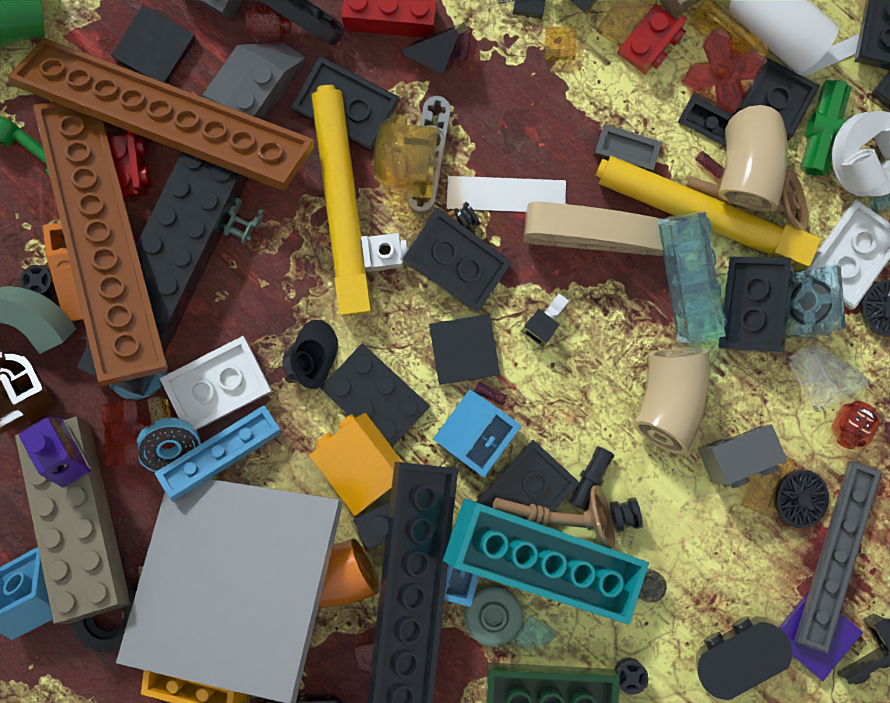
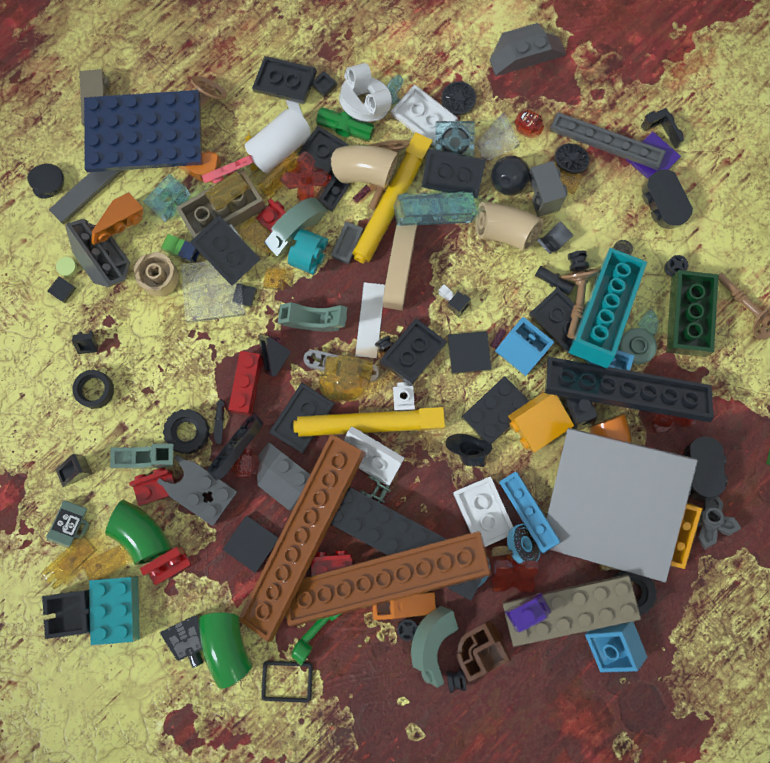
camera: 85 degrees left, 5 degrees down
none -> sand green arch [264,197,328,256]
none -> sand green arch [278,302,347,332]
none -> teal brick [288,229,329,275]
none -> white plate [344,426,404,486]
none -> black piece [491,155,531,196]
none -> black bracket [537,221,574,254]

